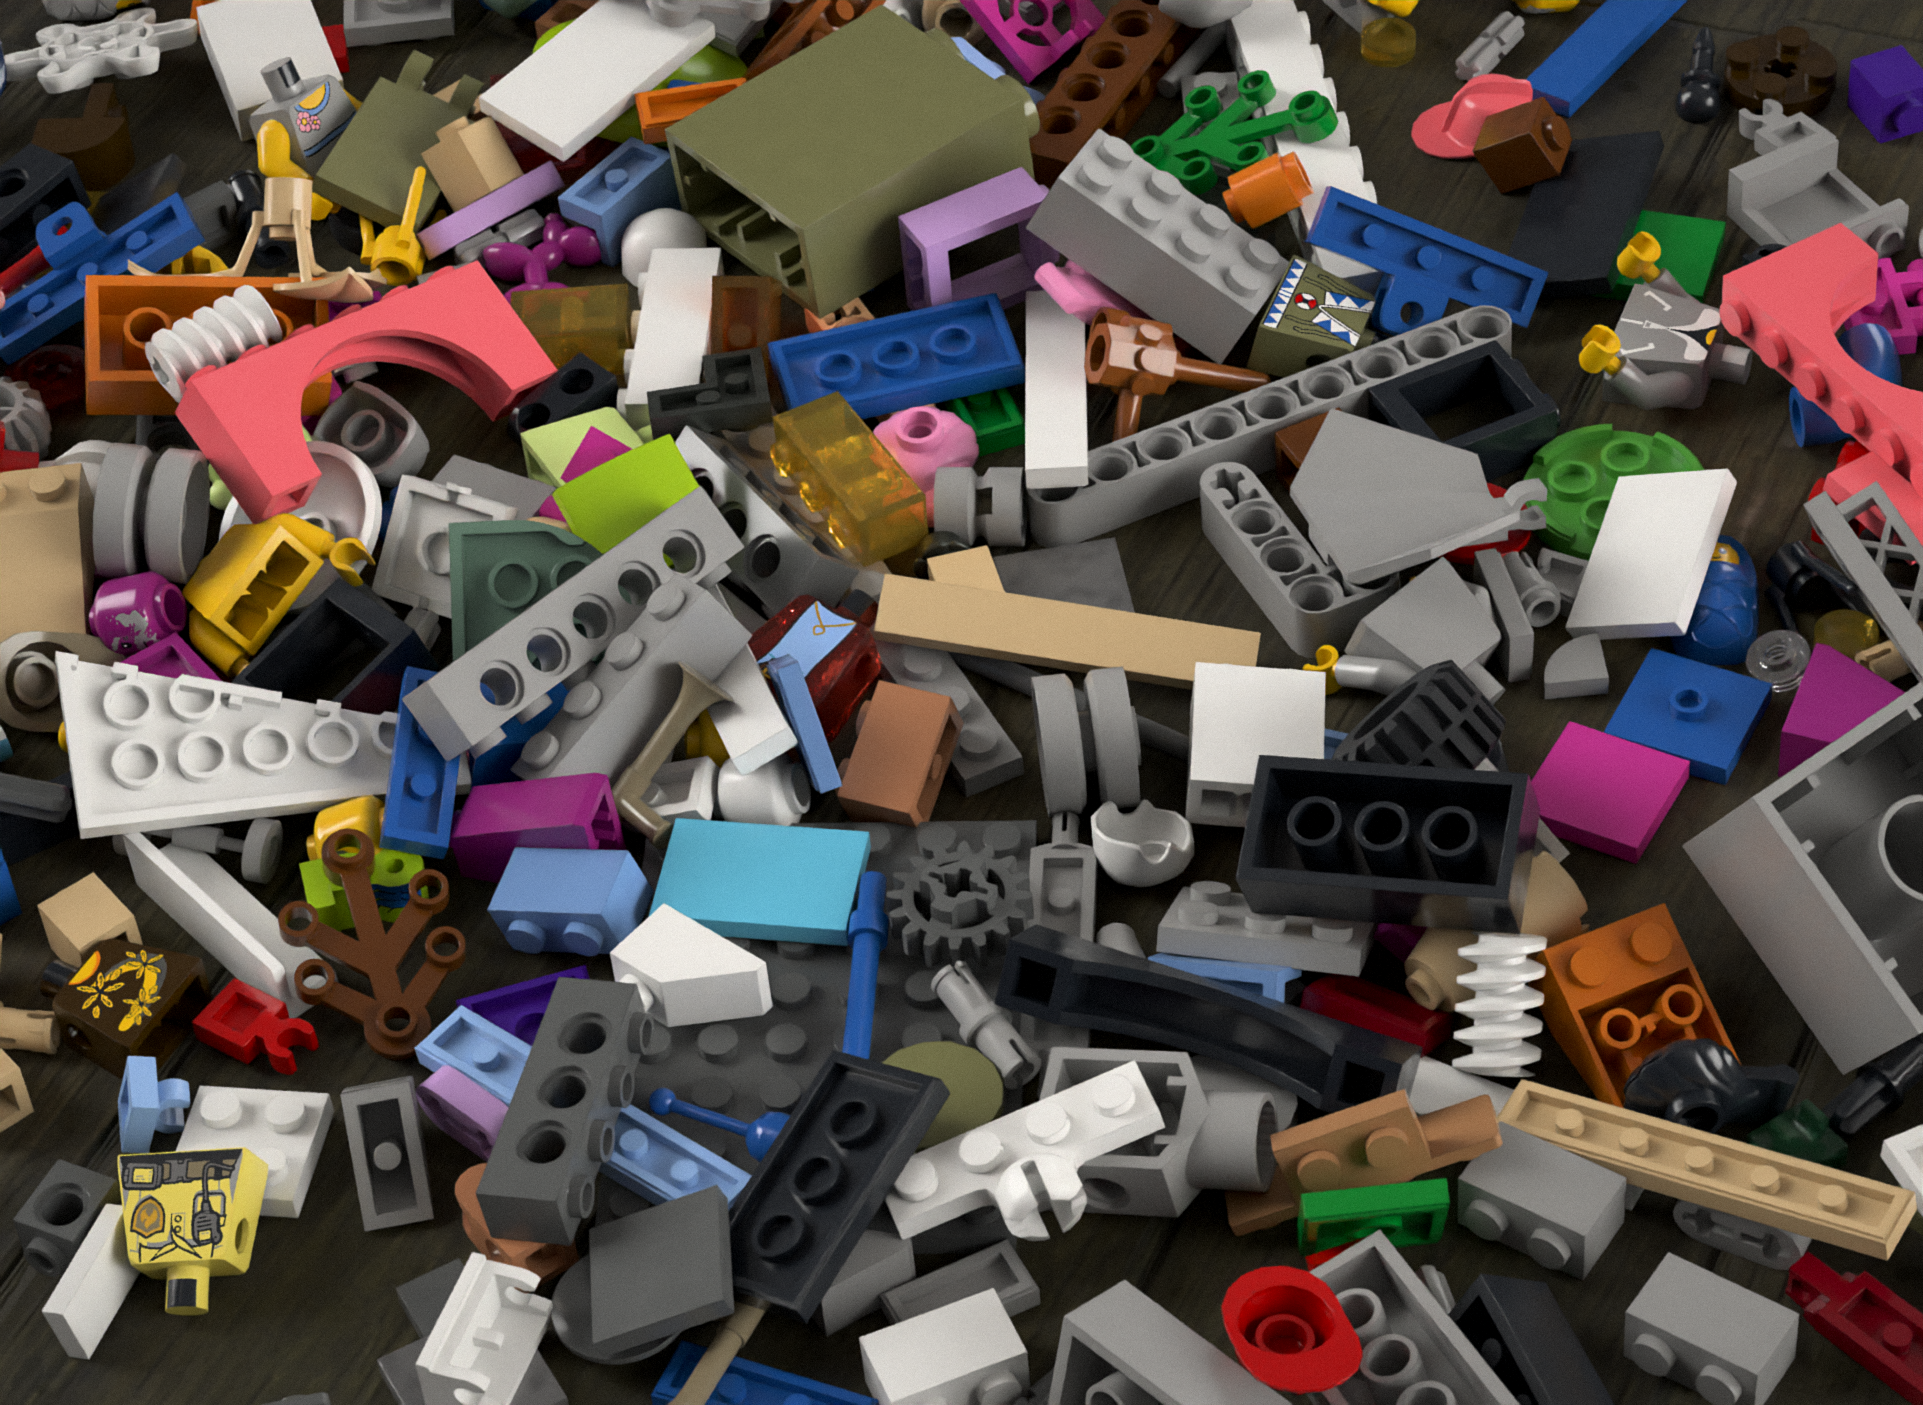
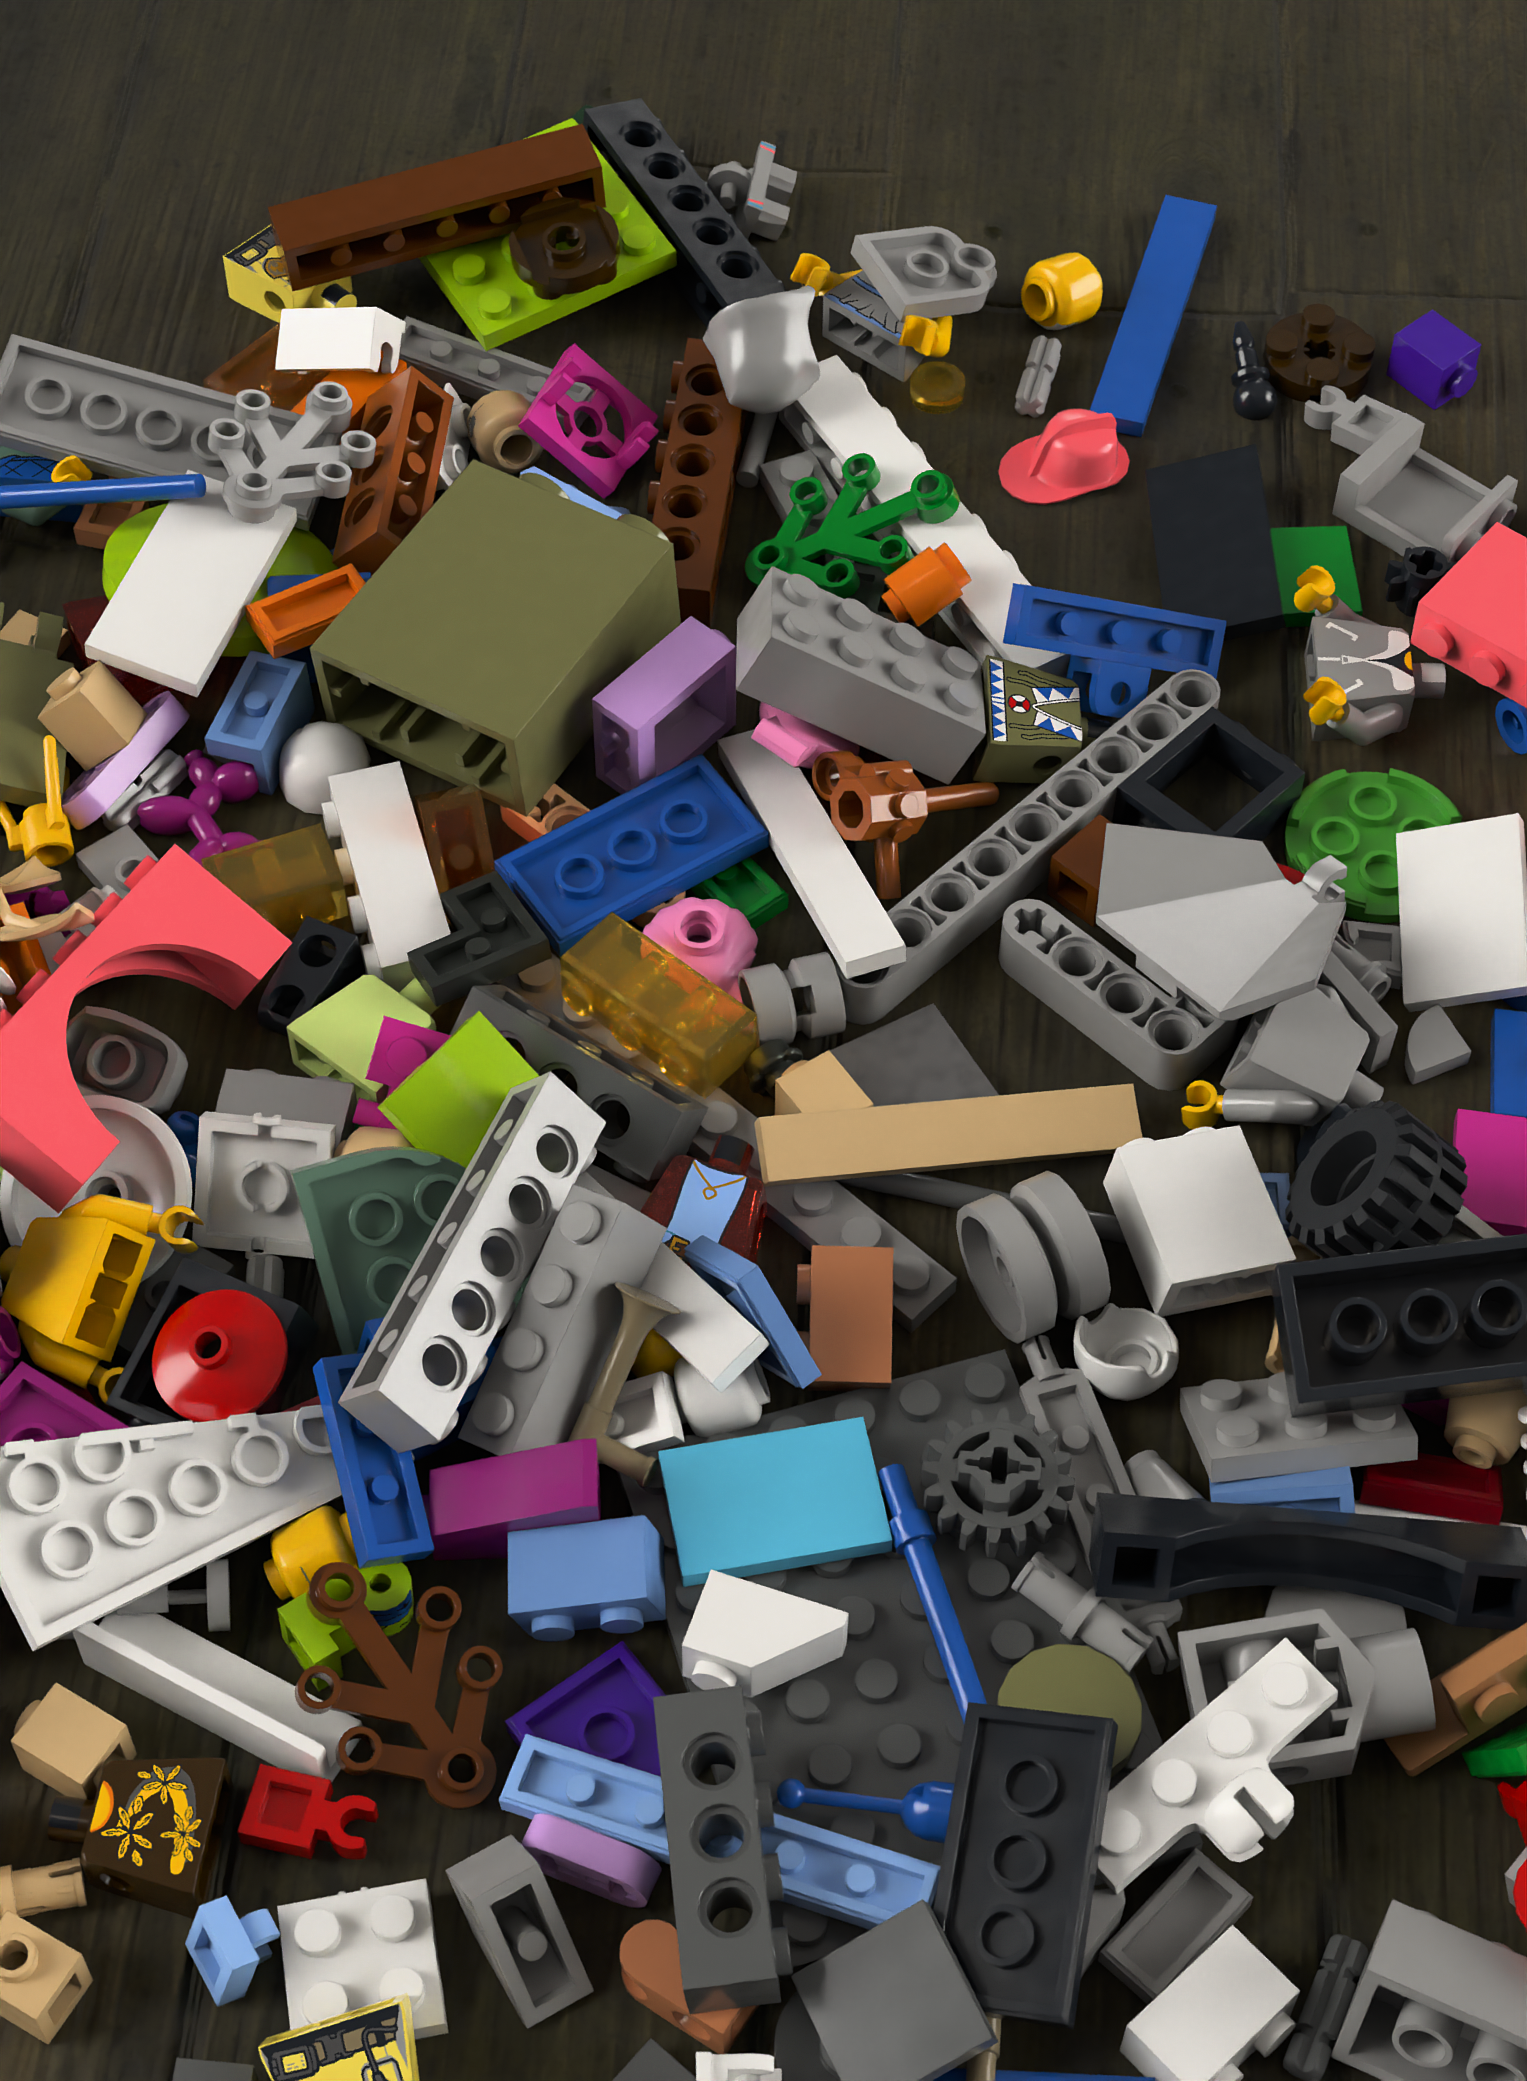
camera: 25 degrees left, 10 degrees up
reddish brown brick [1472,96,1573,194] -> none
none -> red dish [152,1289,288,1422]

